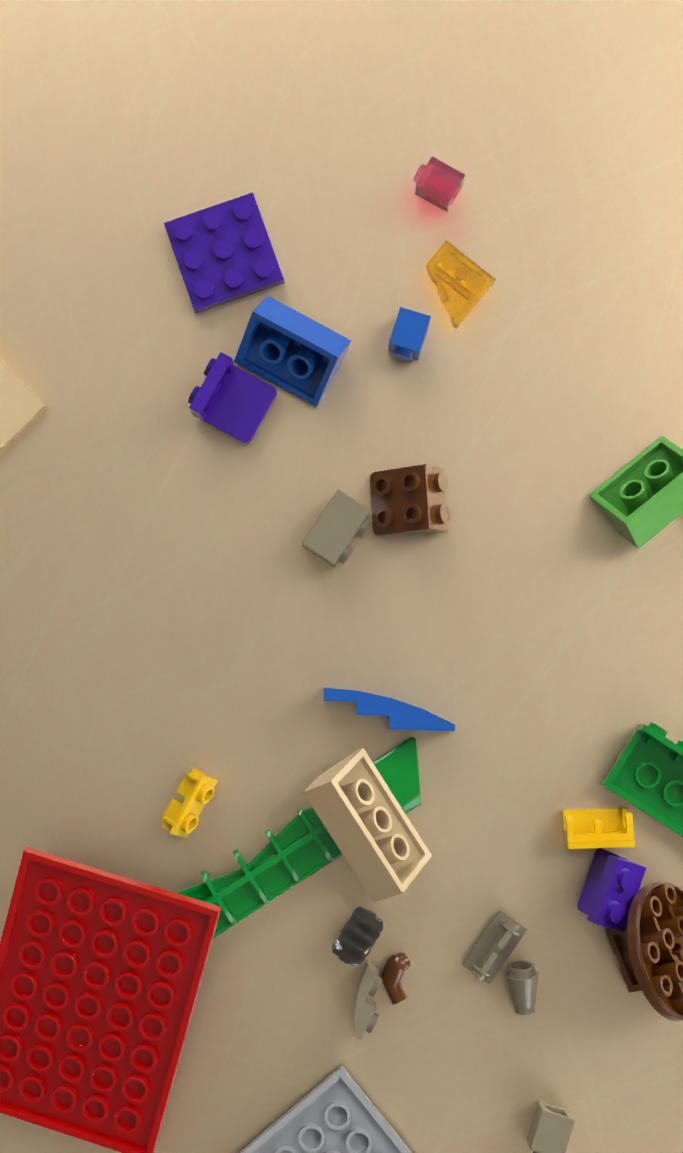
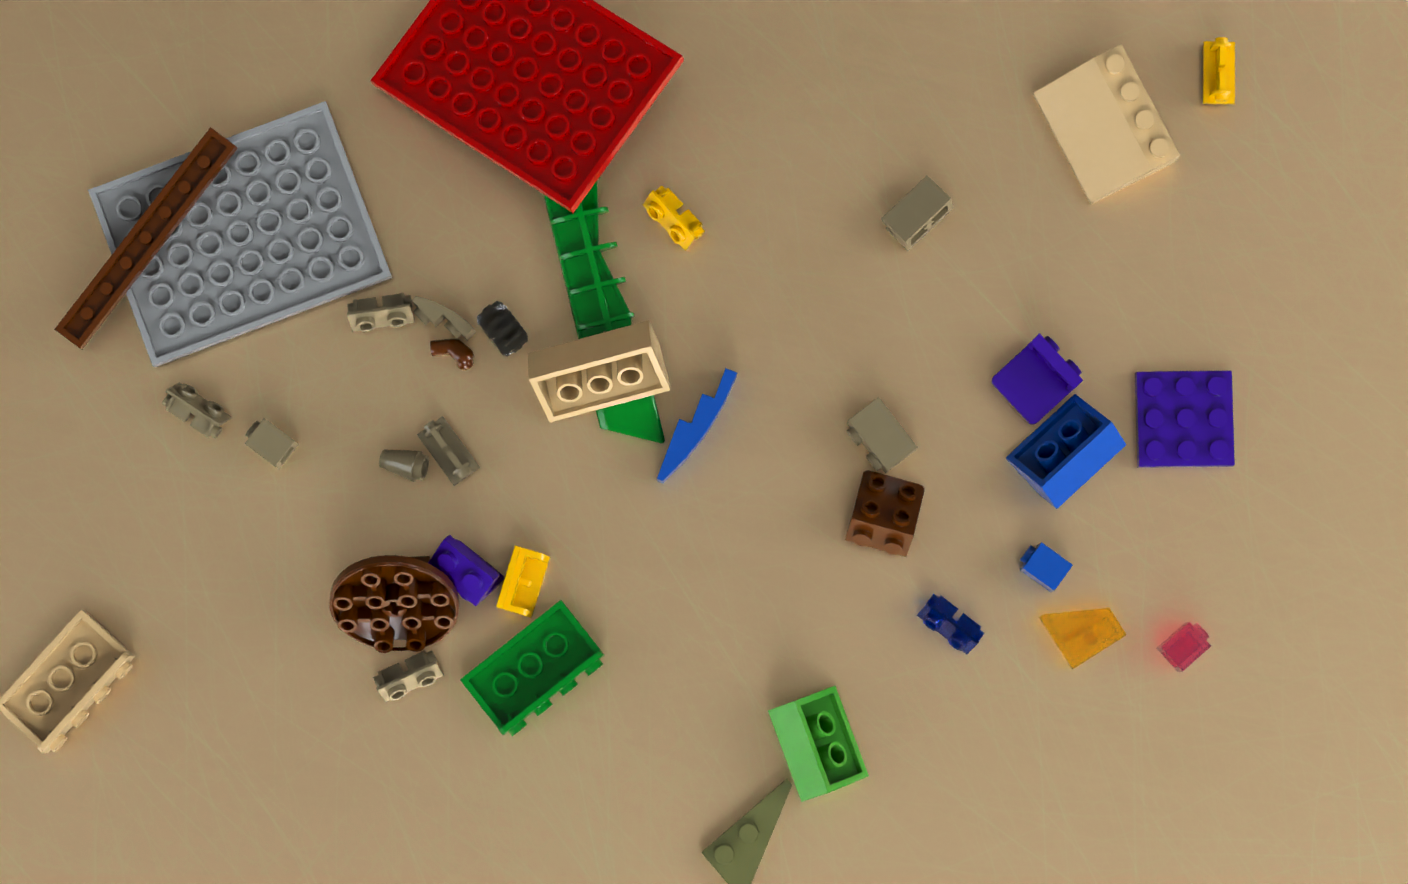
camera: 105 degrees right, 0 degrees up
none -> dark tan hinge [347,293,415,332]
none -> dark tan hinge [881,176,953,251]
none -> clear blue hinge [917,594,984,654]

